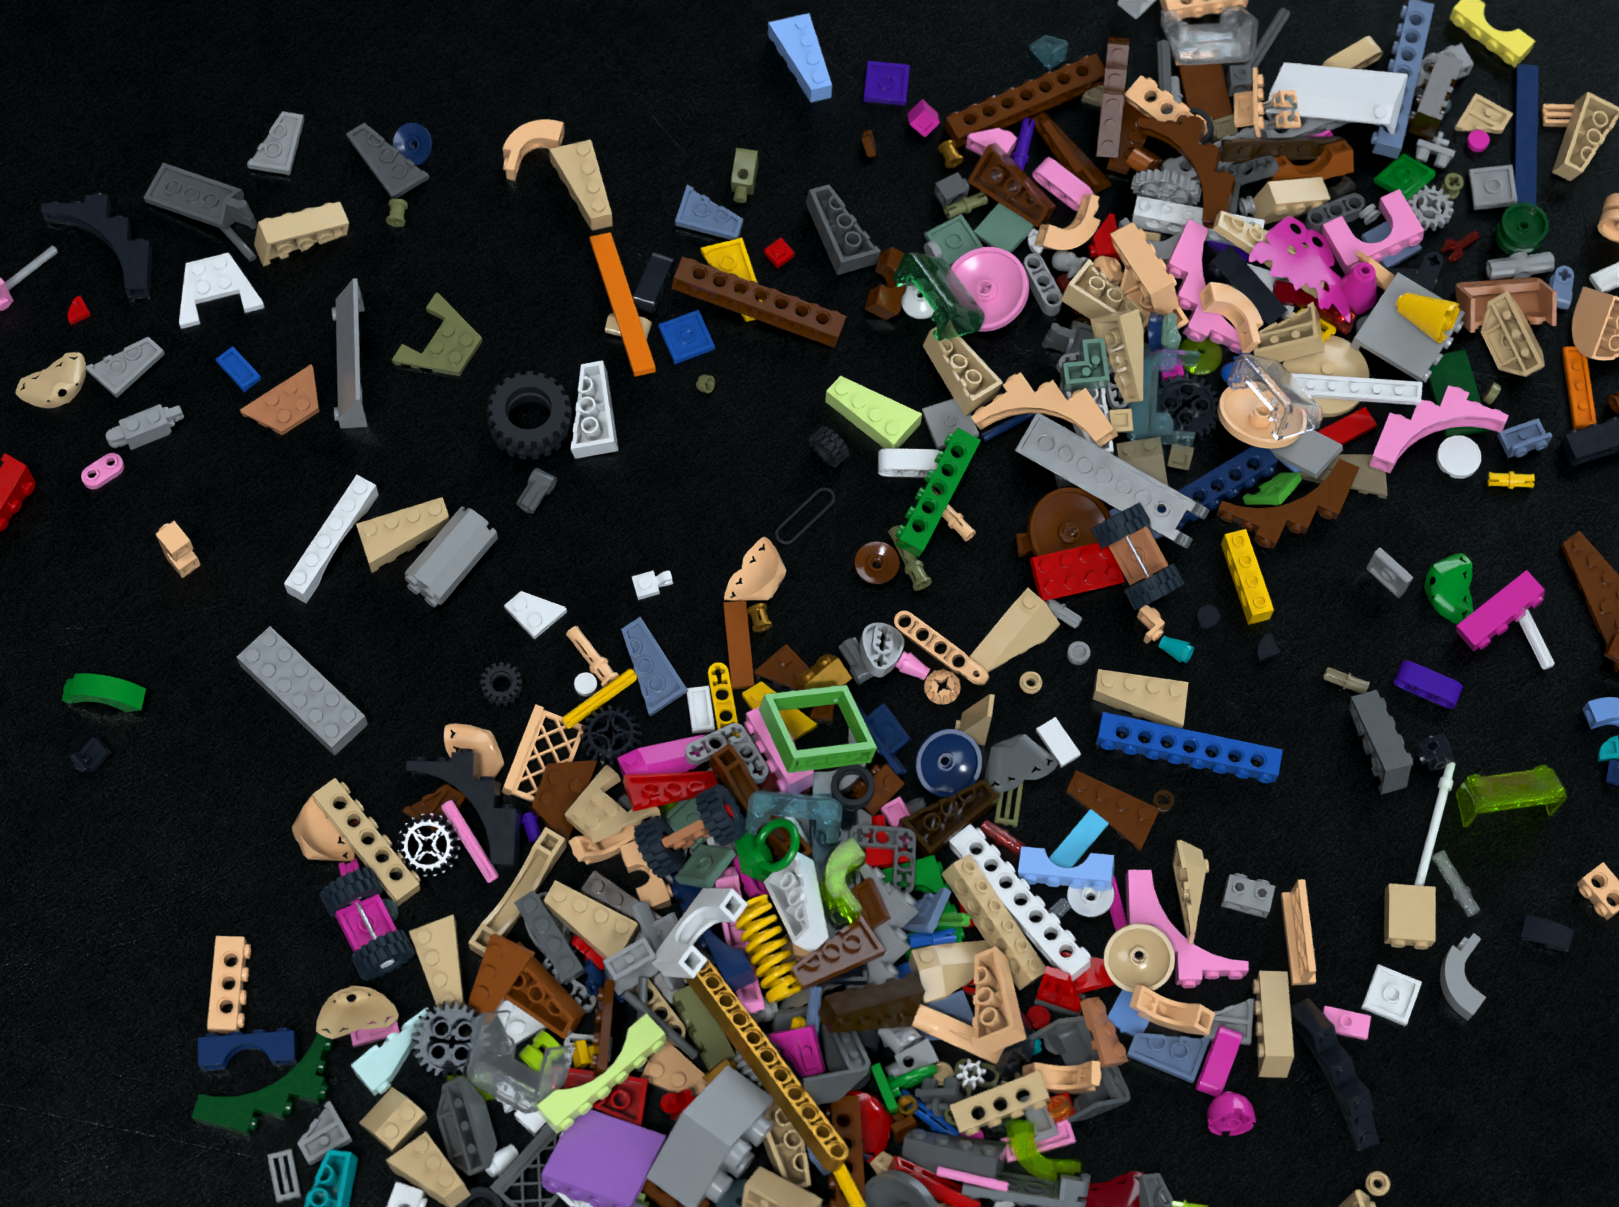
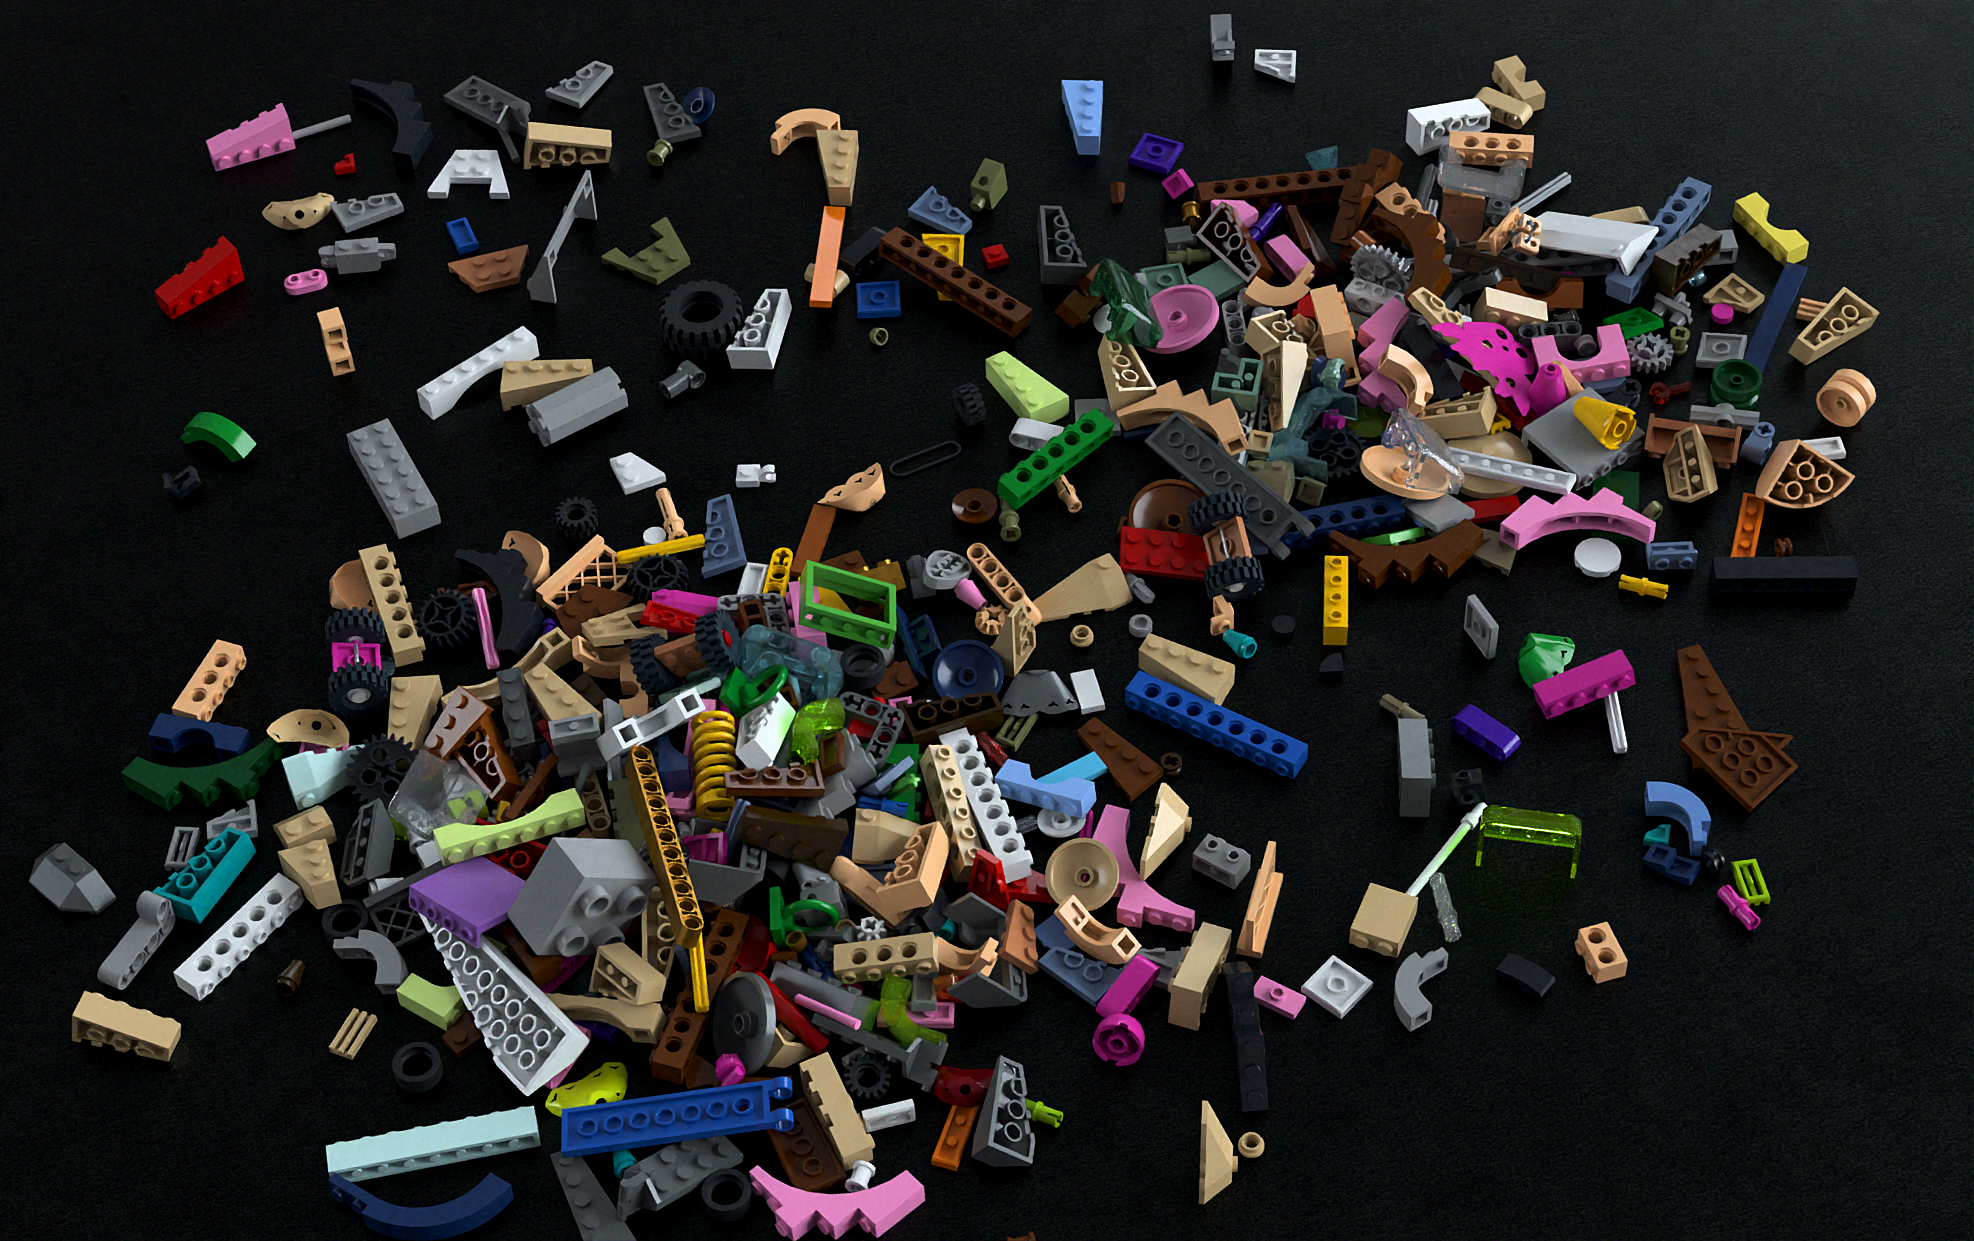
camera: 25 degrees right, 20 degrees down
dark grey bar [622,990,699,1059] -> none
pearl gold bush [747,603,773,632] -> none

